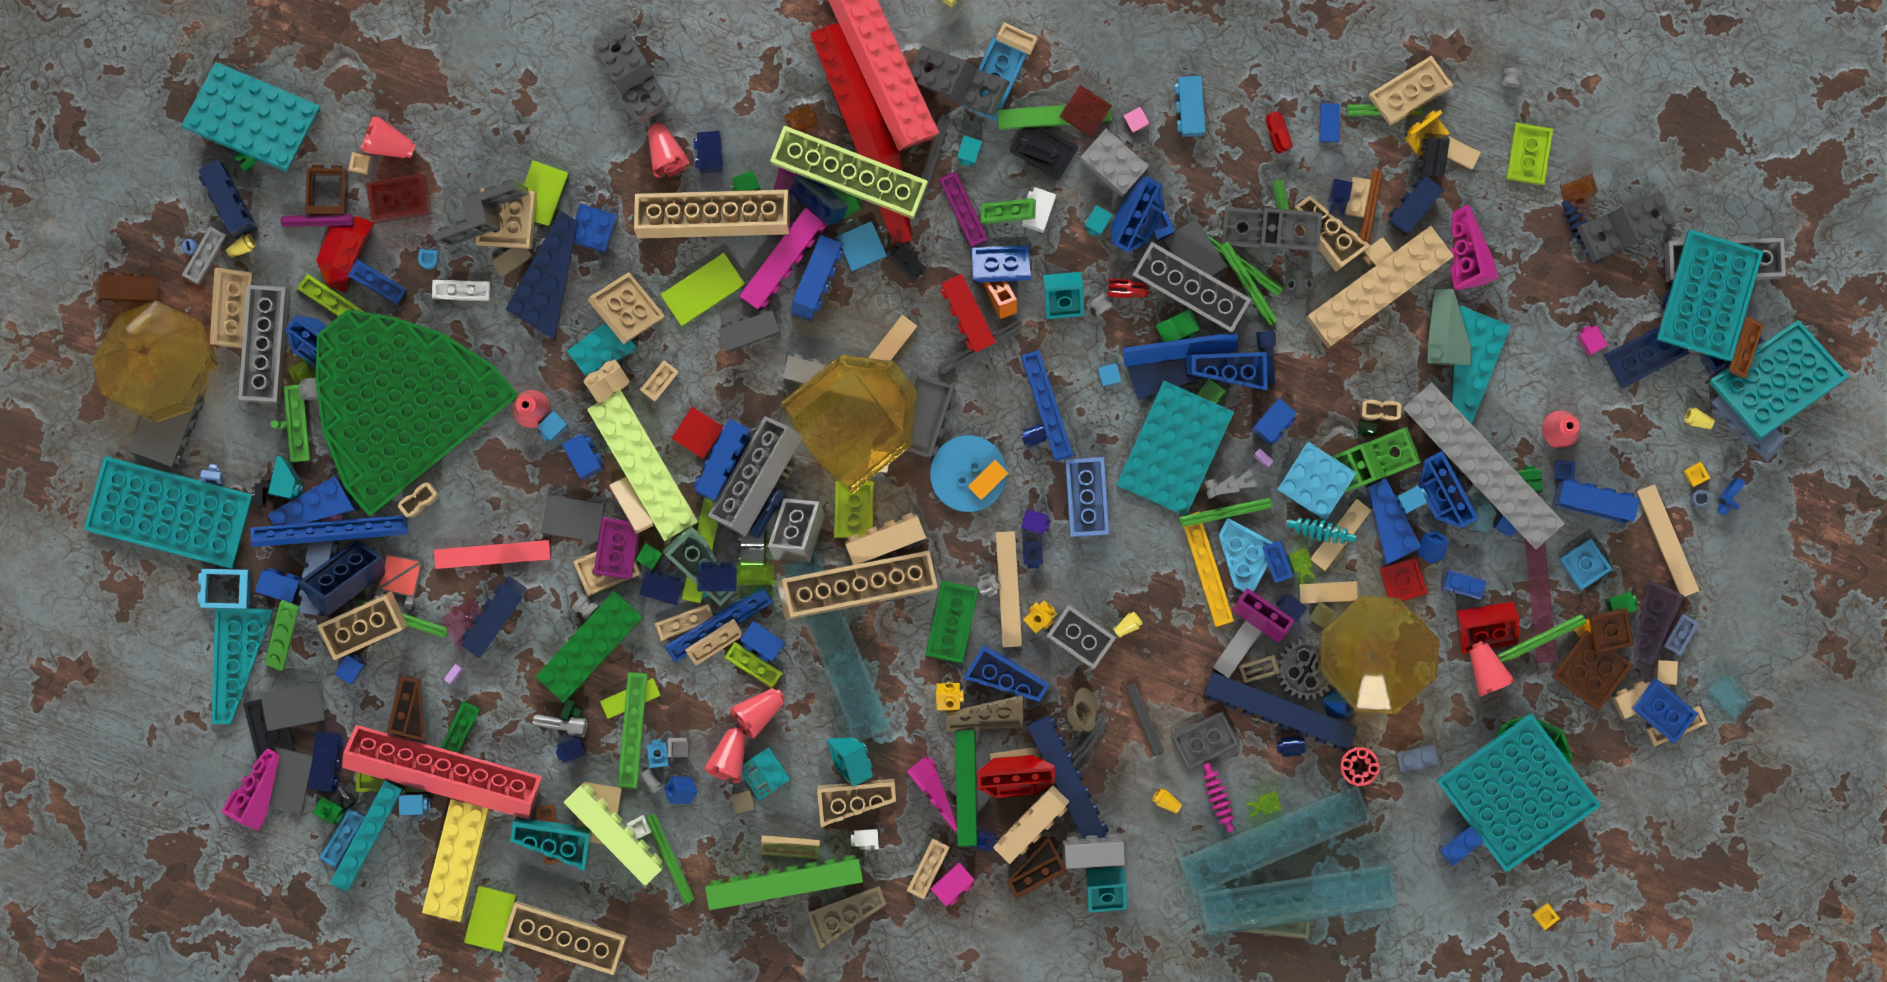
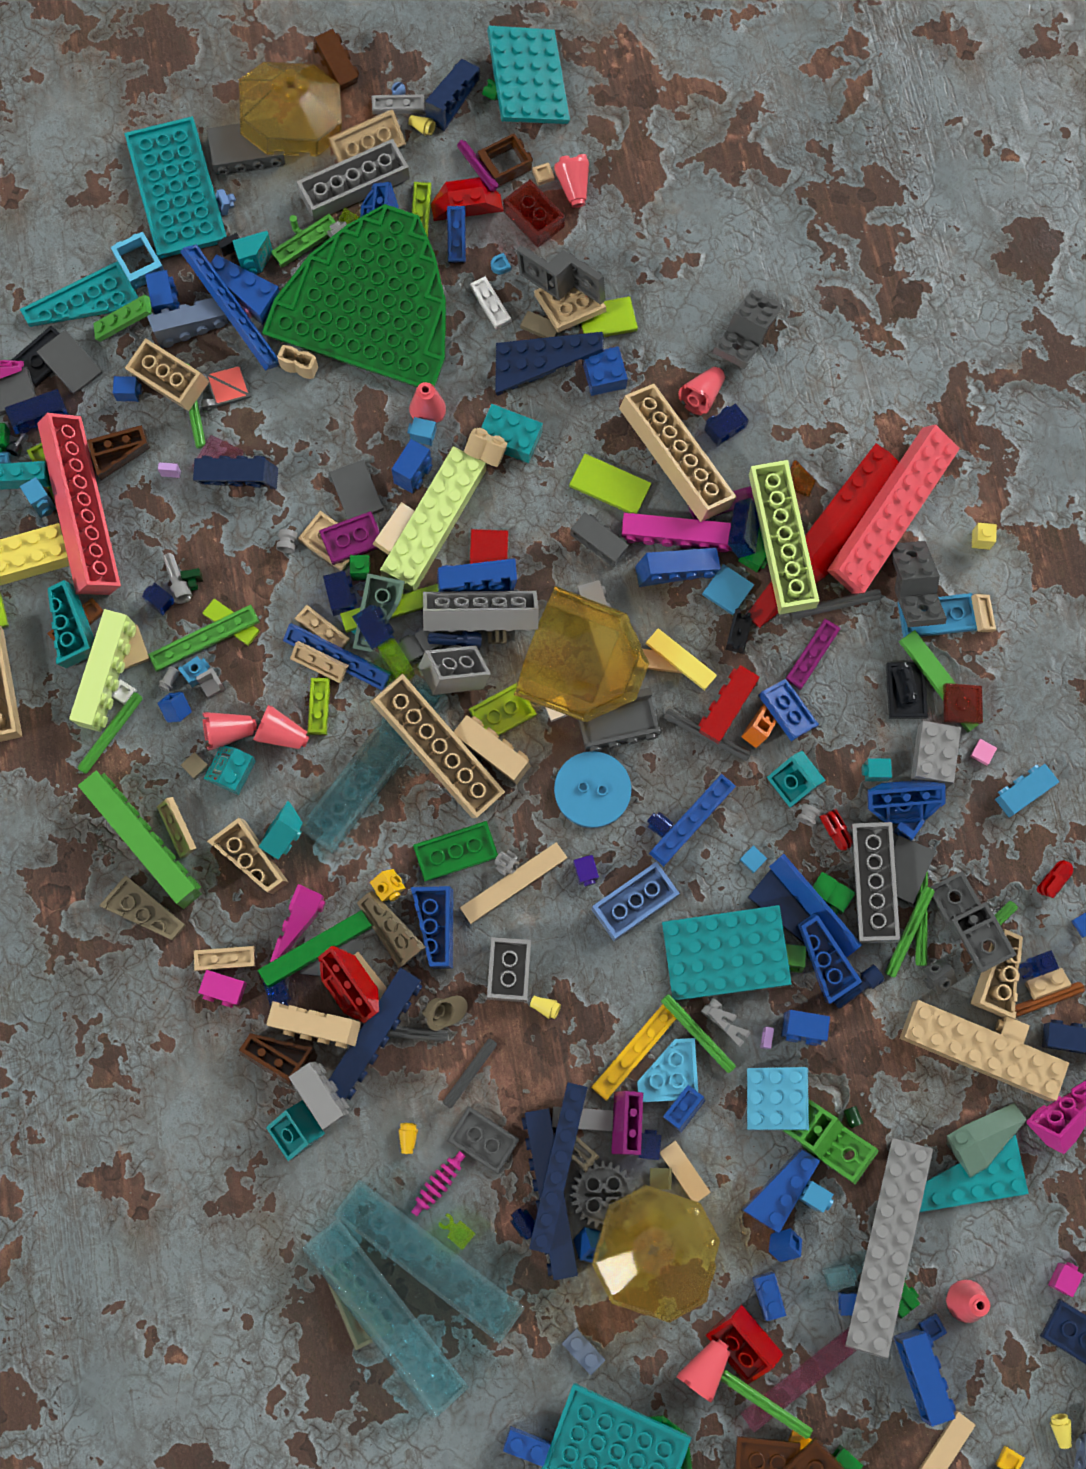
camera: 55 degrees right, 10 degrees down
dark blue slope [299,540,386,616] -> none
coral tile [434,540,551,569] -> none
green tile [440,701,481,754] -> none
green brick [535,591,644,703] -> none
tan plate [588,272,665,344] -> none
tan plate [640,360,679,402] -> none
green brick [730,170,761,191] -> none
blue brick [741,621,786,663] -> none
white brick [851,829,879,850] -> none
teal brick [957,135,982,167] -> none
light orange tile [968,460,1008,500] -> none
bright green plate [981,198,1036,224] -> none
white brick [1022,187,1056,233] -> none
clear blue brick [1022,541,1043,569] -> none
yellow brick [1023,600,1057,633] -> none
teal piece [1286,518,1357,544] -> none
clear neon green plate [1288,548,1314,584] -> none
tan tile [1309,499,1372,571] -> none
coral cone [1340,747,1380,786] -> none
tan brick [1359,400,1401,422] -> none
red tile [1379,557,1428,605] -> none
blue wedge [1418,451,1479,528] -> none
dark azure tile [1558,538,1613,591] -> none
none -> dark blue brick [529,1082,588,1254]
none -> light yellow tile [646,628,717,691]

